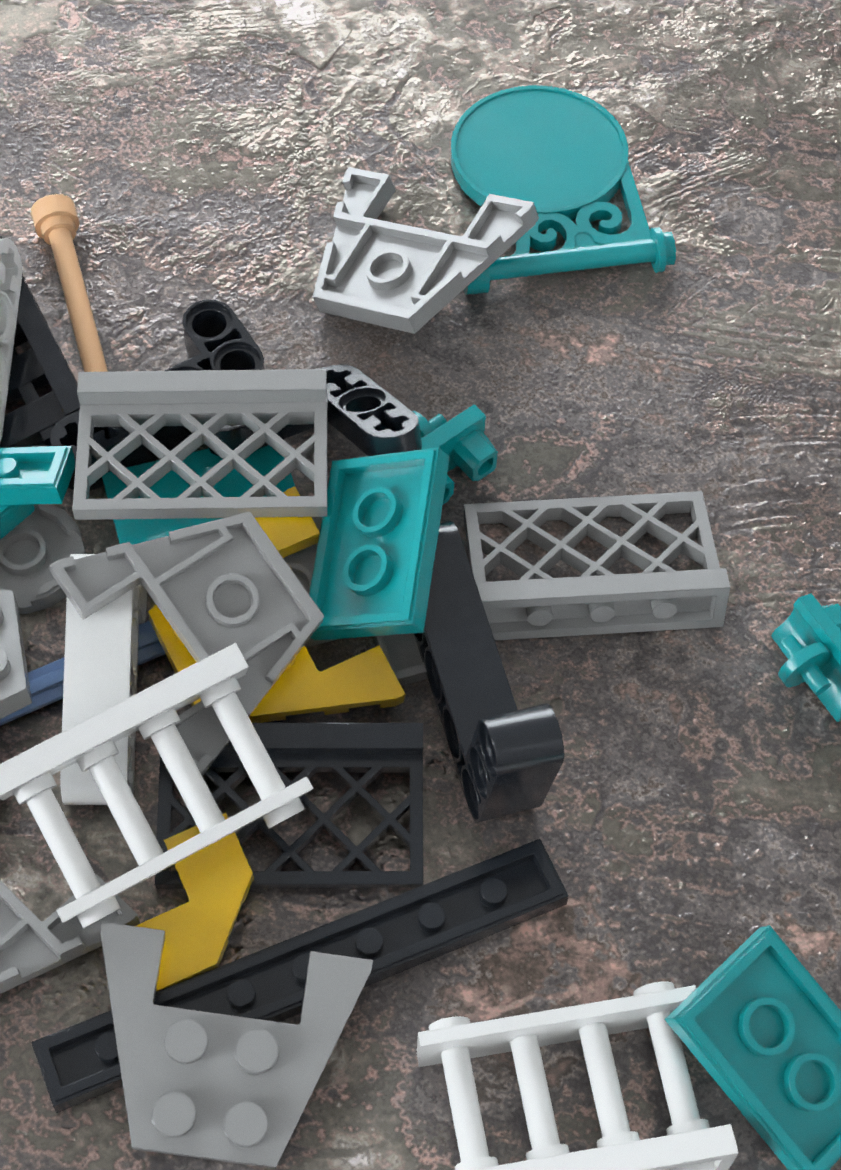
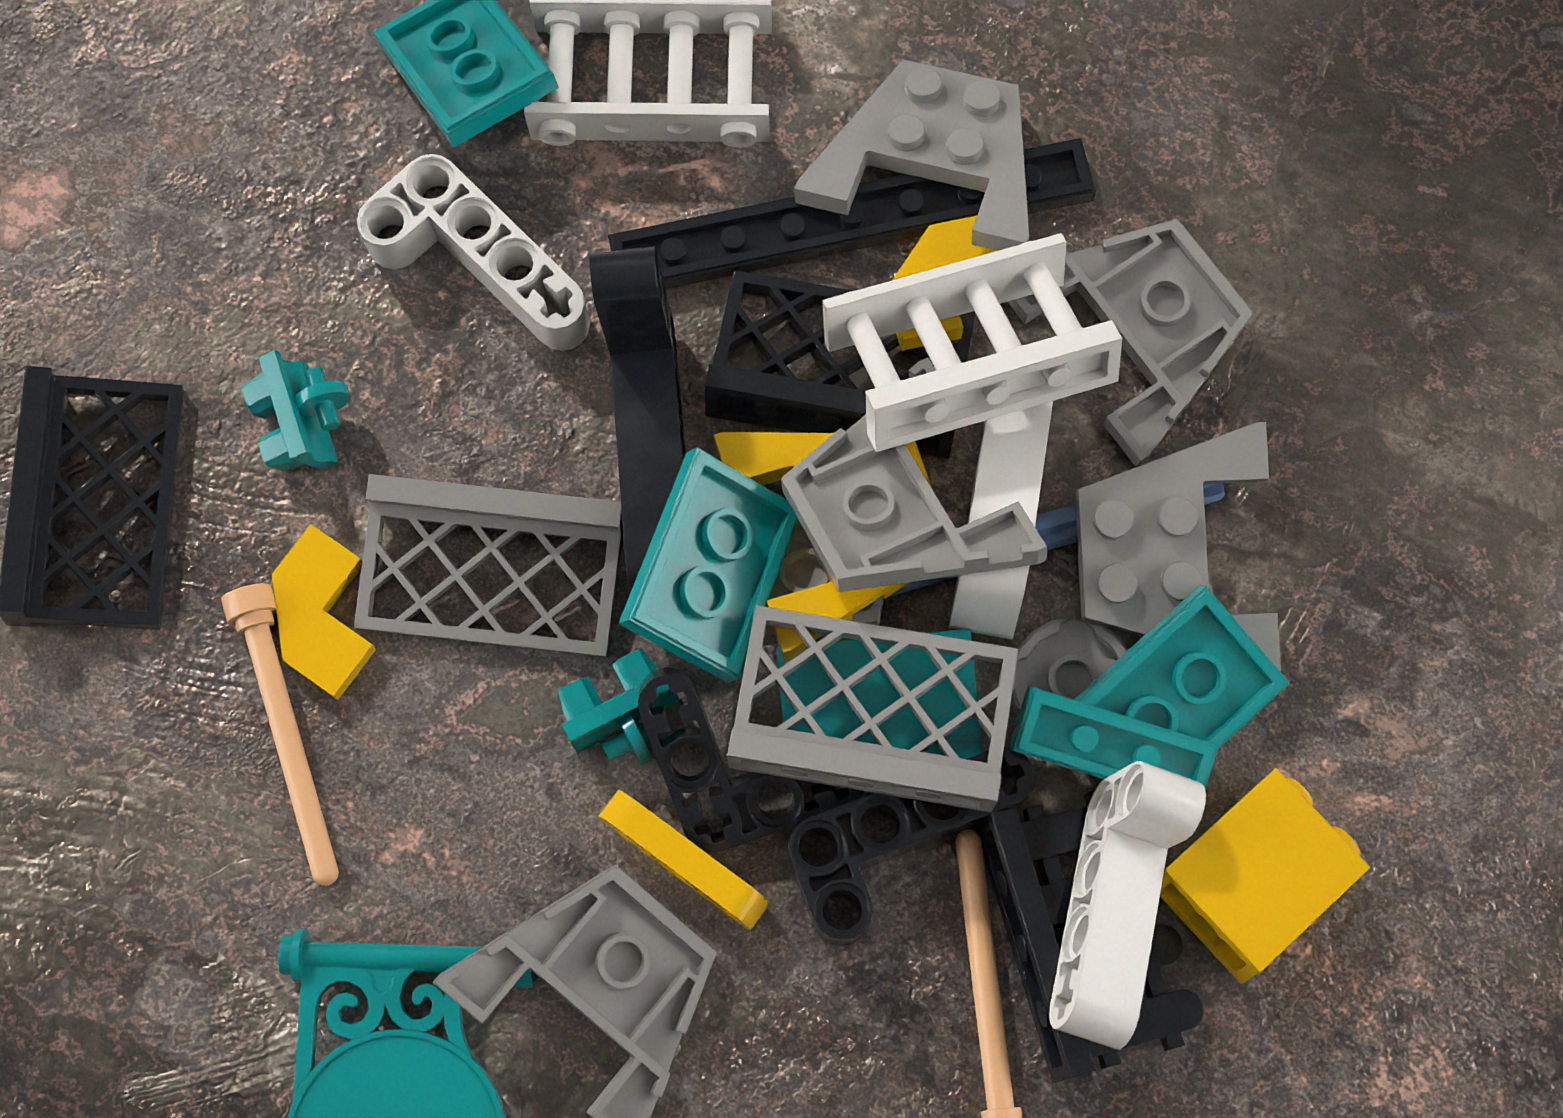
camera: 165 degrees left, 15 degrees up
none -> light nougat piece [221,583,339,886]
none -> yellow tile [272,524,377,700]
none -> white beam [357,154,590,351]
none -> yellow beam [598,790,770,931]

